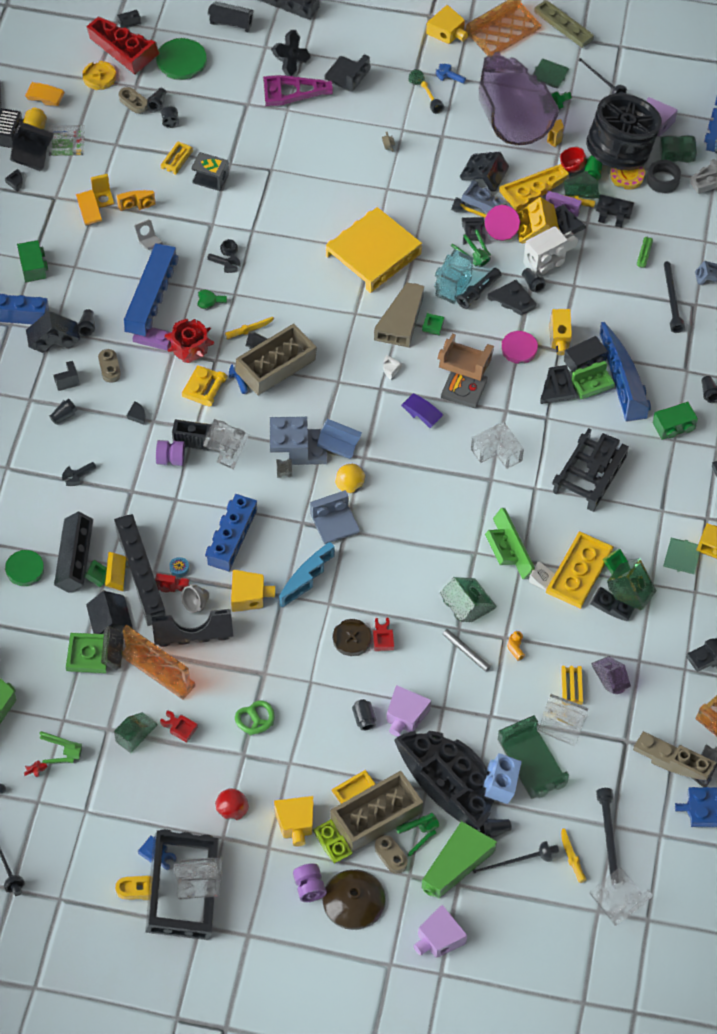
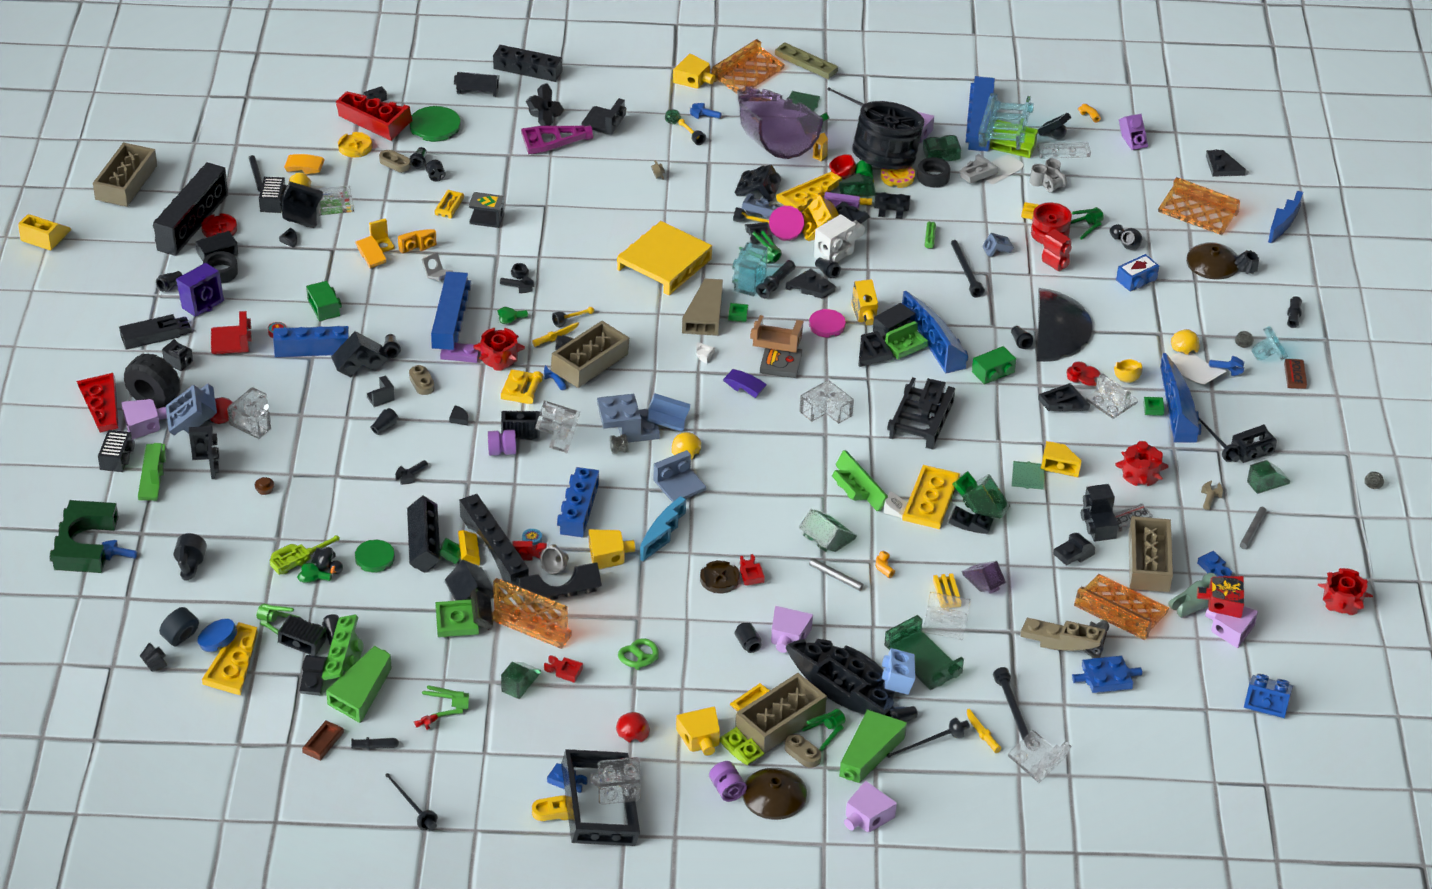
camera: 10 degrees left, 15 degrees down
none -> hinge [552,307,594,327]

